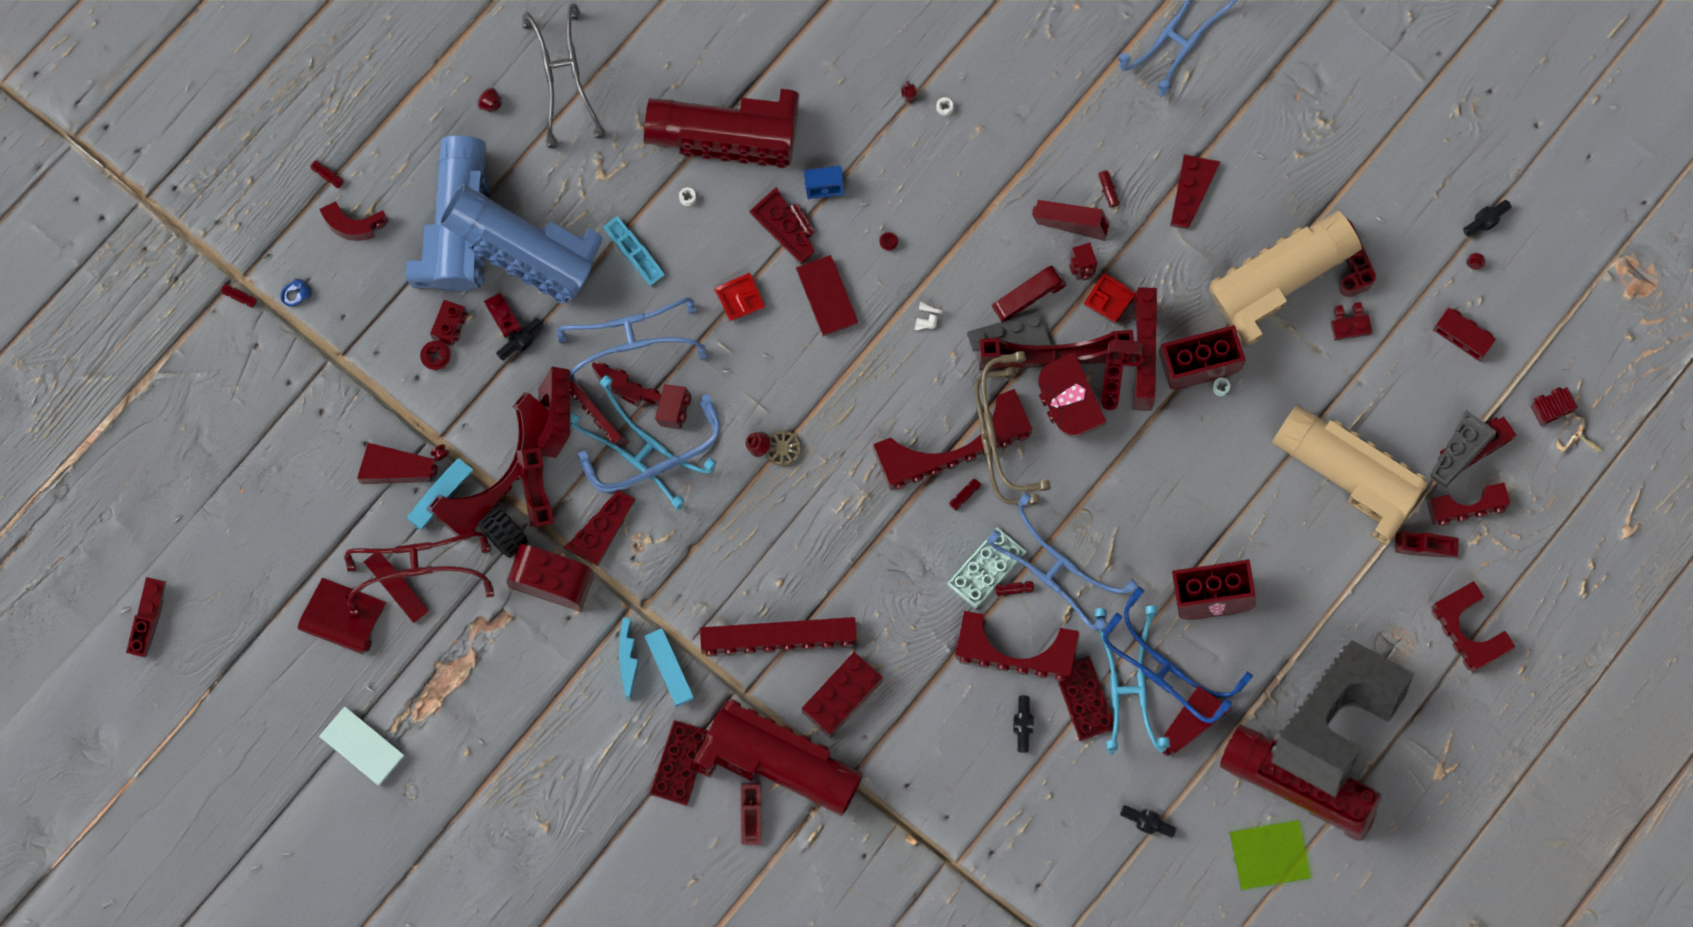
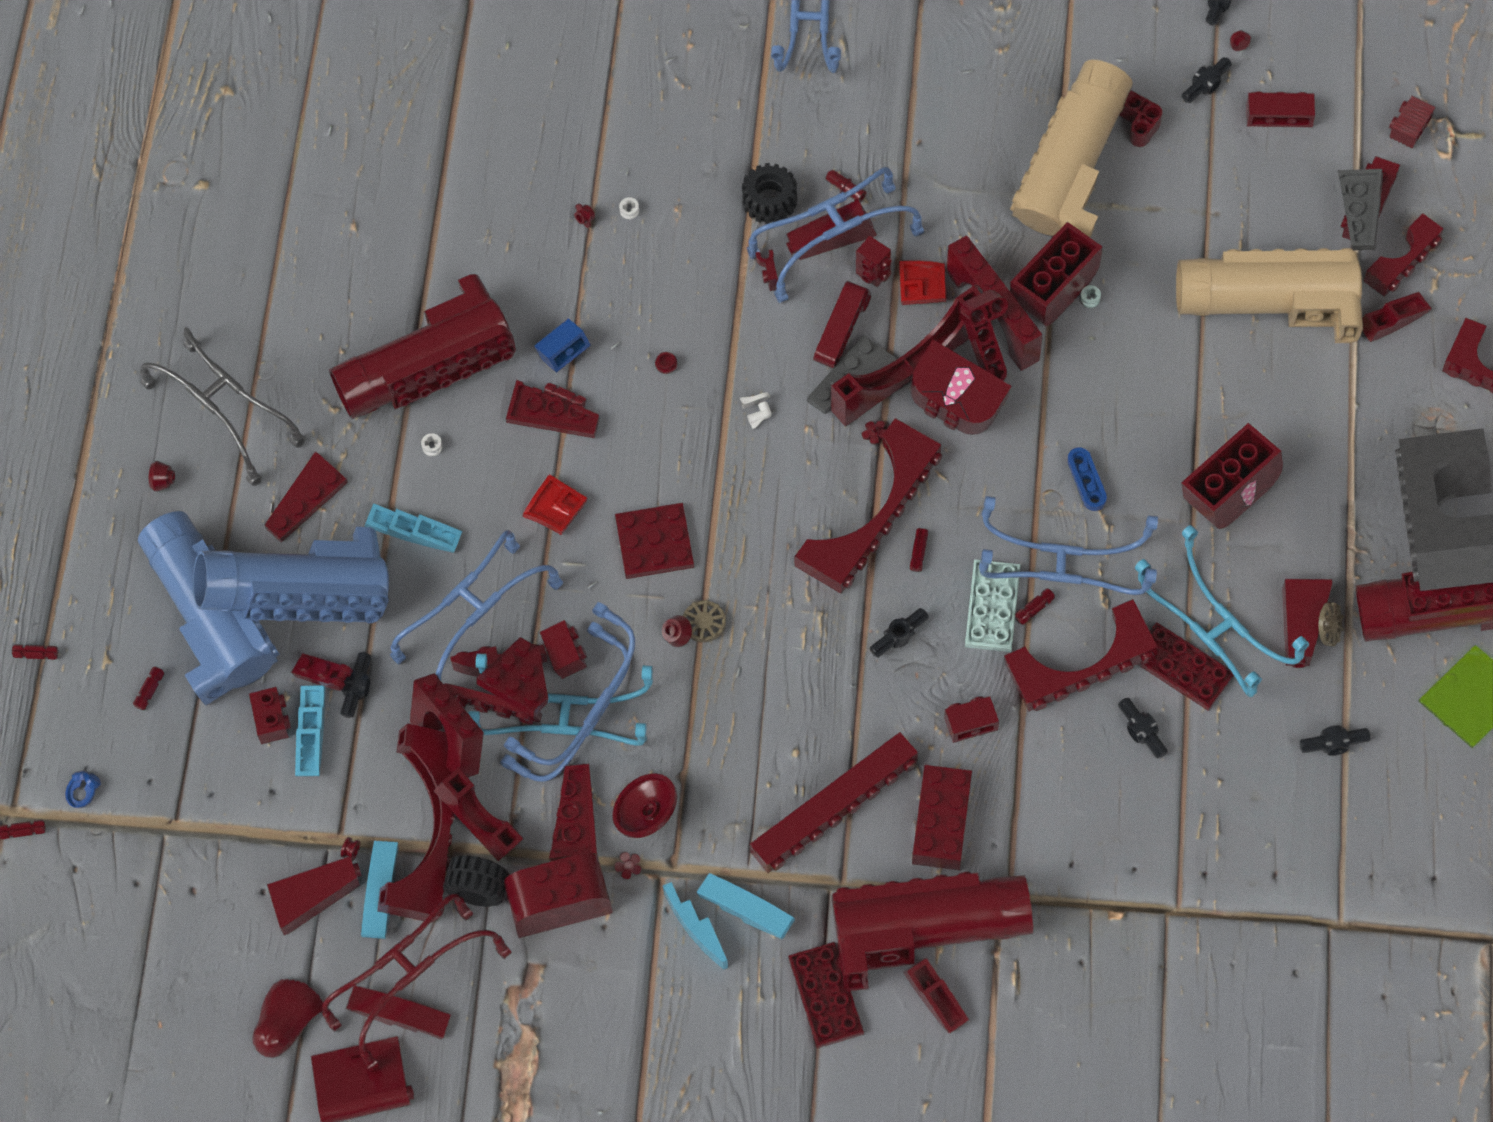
camera: 30 degrees left, 10 degrees down
dark red arch [319,201,389,241] -> none
dark red gear [420,341,451,371] -> none
dark red tile [796,255,858,337] -> none
dark tan bar [974,351,1051,506] -> none
blue bar [1103,586,1254,723] -> none
dark red wing [1170,154,1221,230] -> none
dark red plate [1331,302,1373,341] -> none
none -> dark red axle [133,666,164,711]
none -> dark red hair [252,979,323,1058]
none -> dark red wing [264,451,348,543]
none -> medium azure slope [295,685,326,777]
none -> dark red plate [477,637,548,717]
none -> dark red dish [612,773,677,838]
none -> dark red plant [614,852,641,879]
none -> dark red plate [615,503,694,579]
none -> black tyre [742,163,797,224]
none -> medium blue bar [746,167,924,303]
none -> dark red plate [755,250,778,291]
none -> dark red plant [862,421,886,444]
none -> black axle [870,608,929,658]
none -> dark red brick [944,696,999,743]
none -> blue plate [1067,447,1107,511]
none -> black axle [1181,57,1232,103]
none -> dark tan wheel [1319,602,1344,647]

